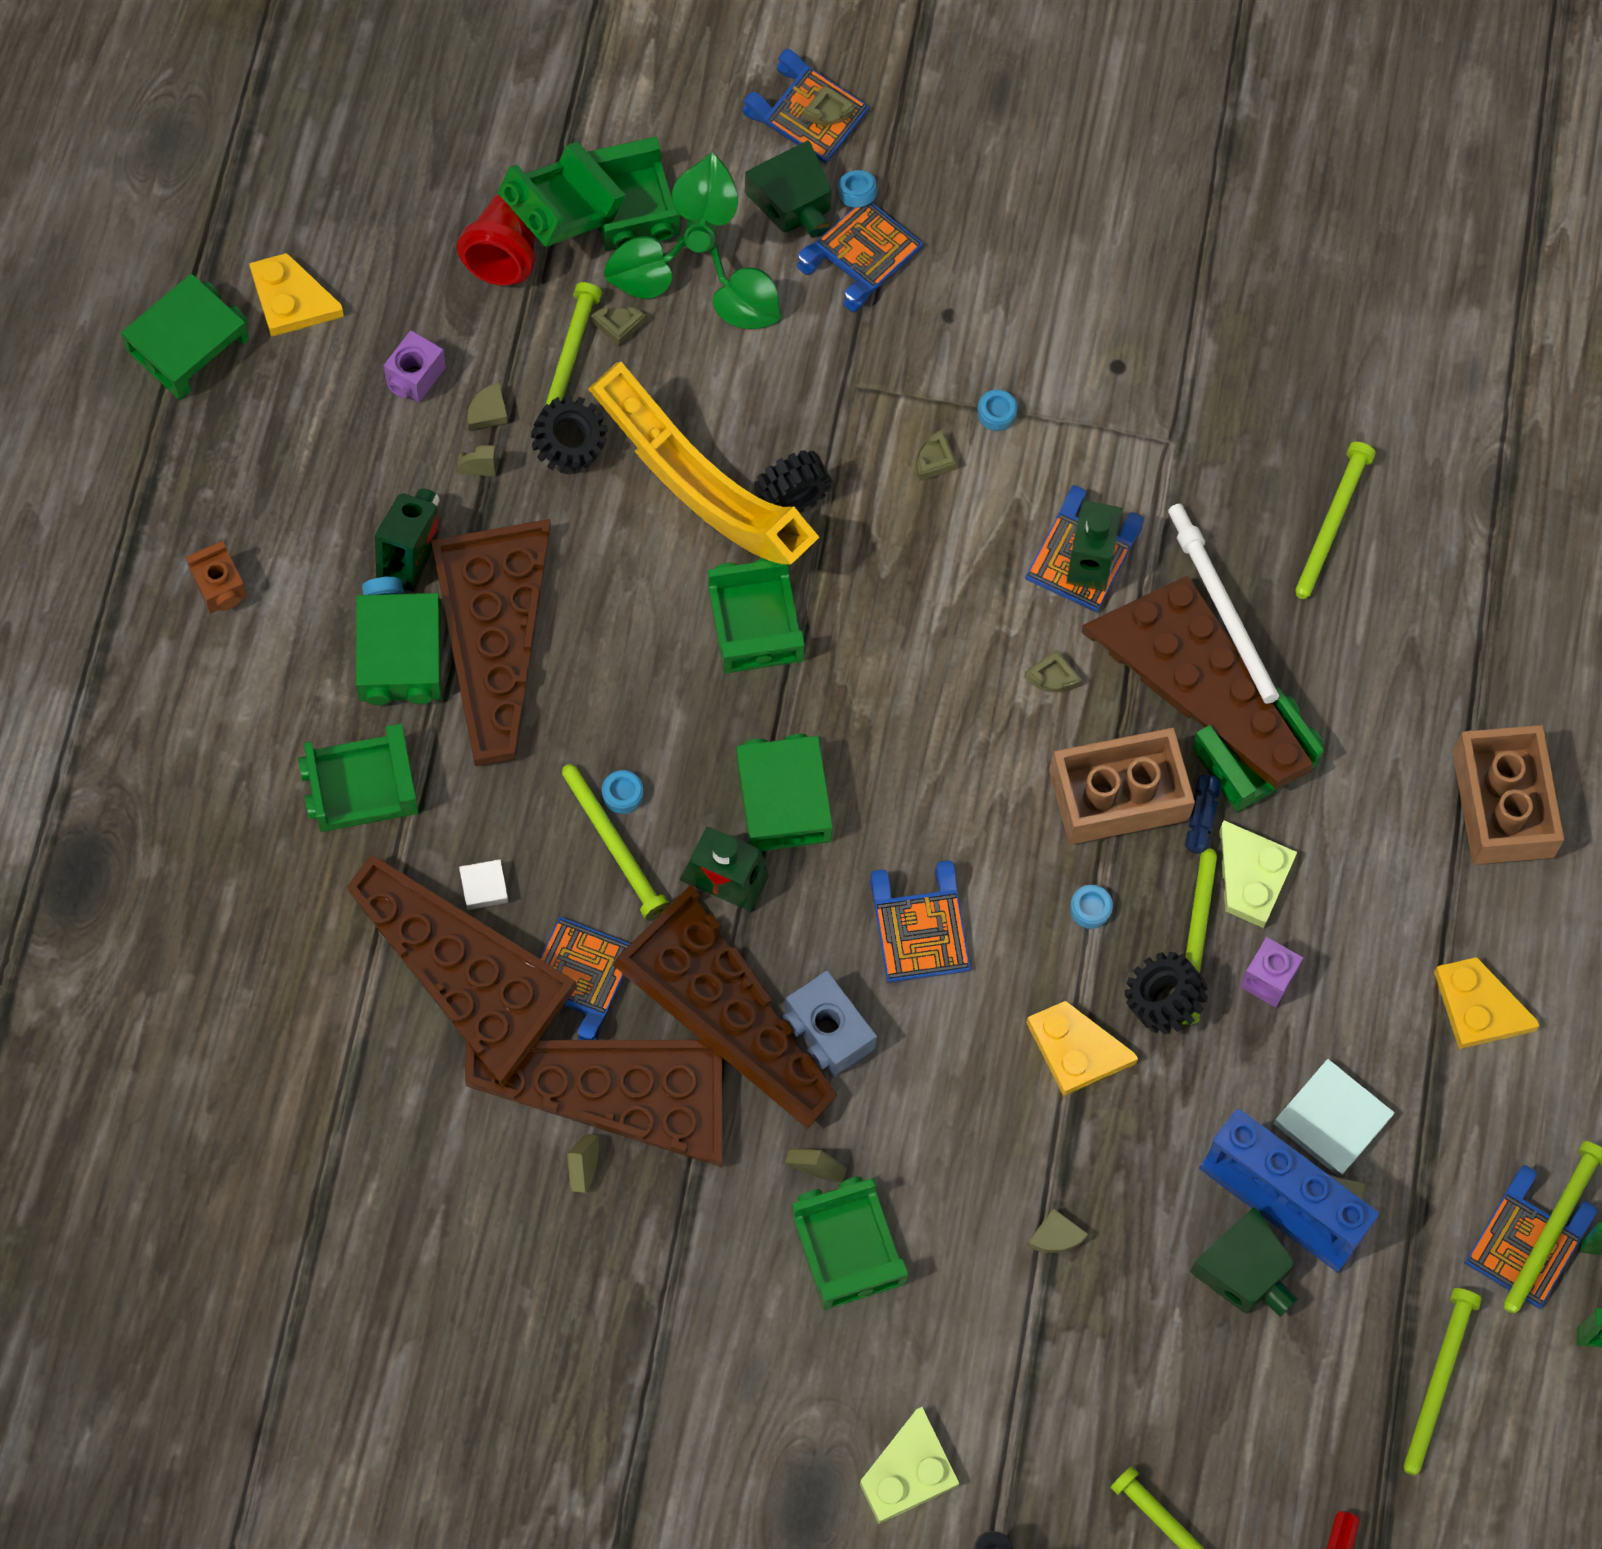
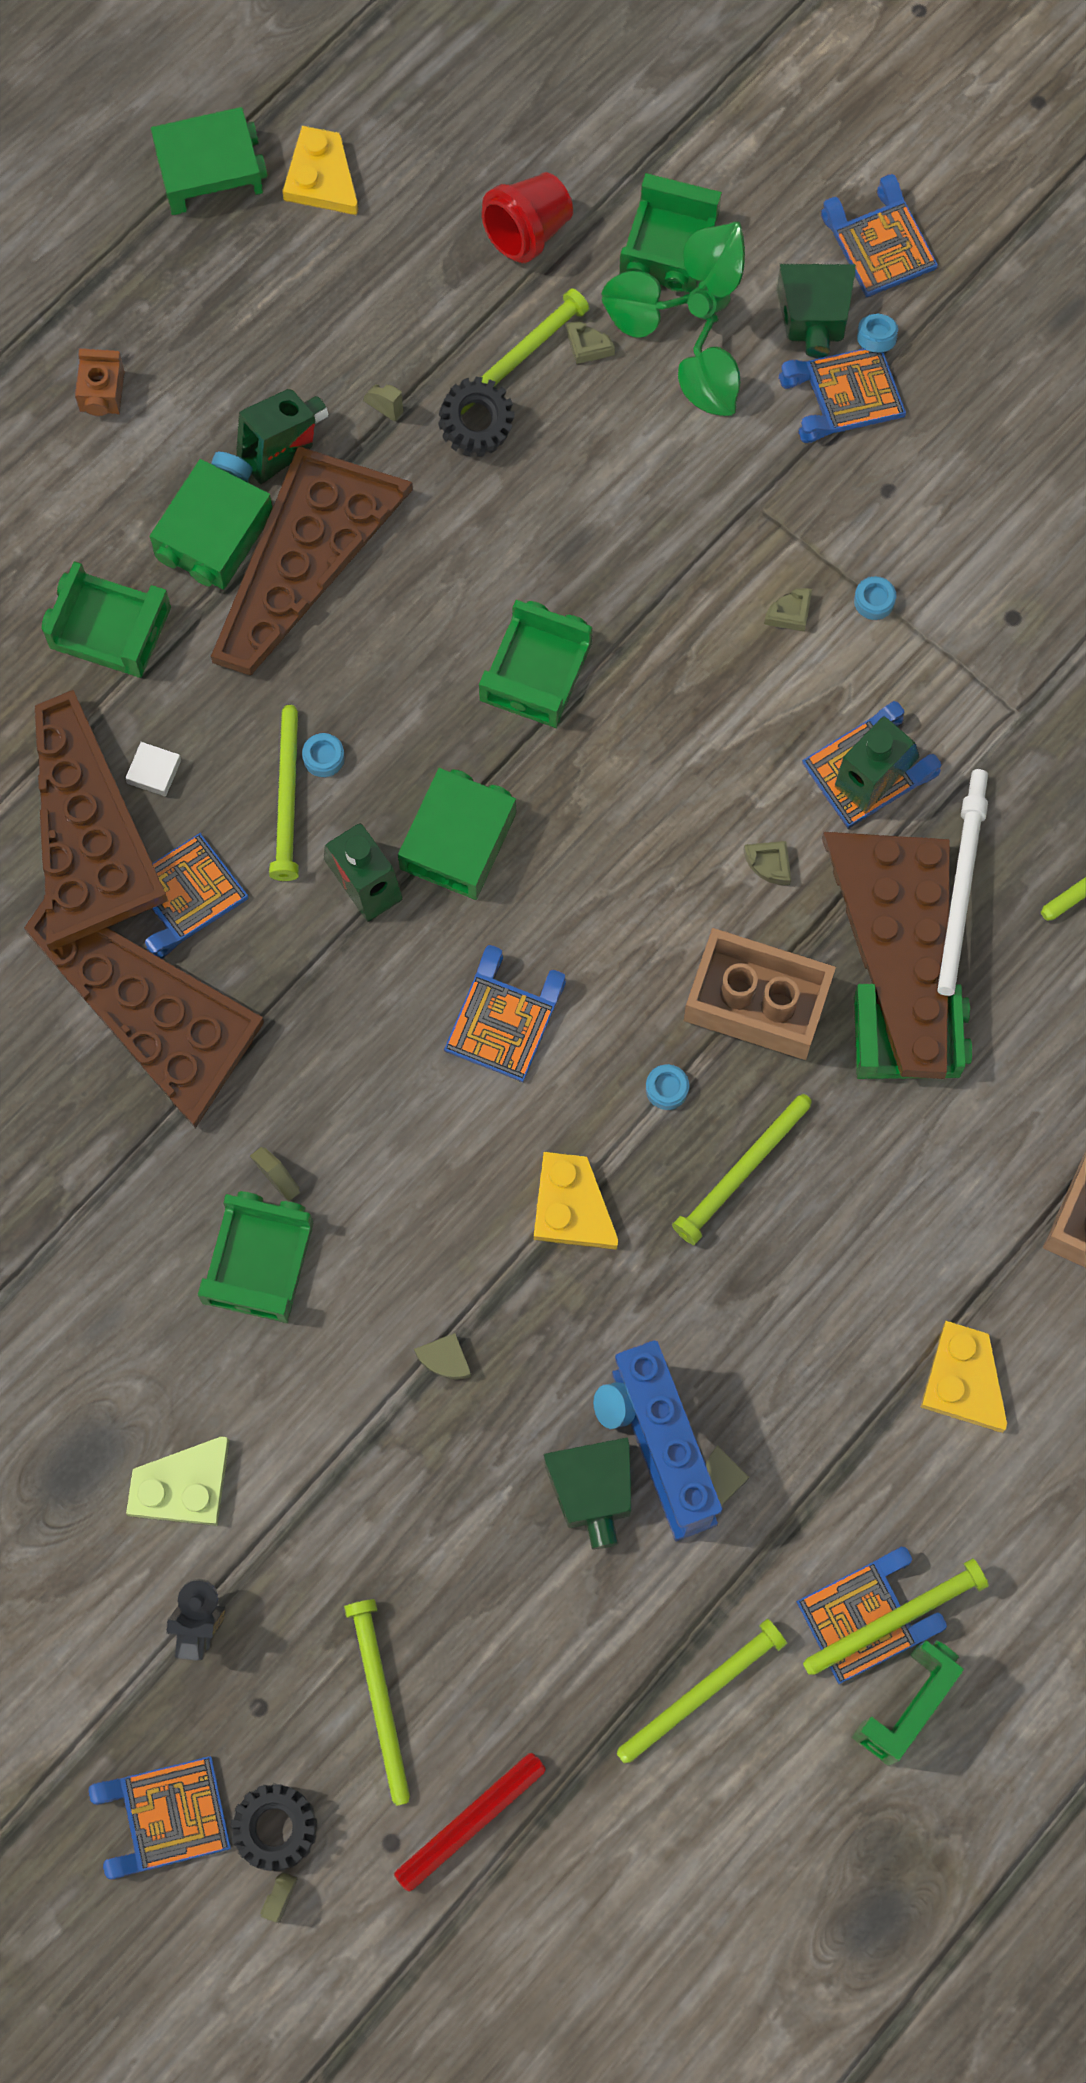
camera: 35 degrees right, 5 degrees up
medium lavender brick [383,330,446,403] -> none
olive tile [467,383,508,431] -> none
green panel [497,141,626,247] -> none
olive tile [567,1134,599,1193] -> none
yellow arch [588,361,819,564] -> none
reddish brown wing [613,884,837,1129] -> none
black tyre [754,450,833,513] -> none
sand blue brick [783,971,877,1077] -> none
olive tile [802,85,856,125] -> none
black tyre [1125,952,1208,1034] -> none
dark blue axle [1185,775,1221,854] -> none
yellowish green wing [1219,820,1297,928] -> none
medium lavender brick [1240,937,1303,1008] -> none
light aqua tile [1273,1059,1394,1178] -> none
none -> dark azure tile [593,1382,636,1429]

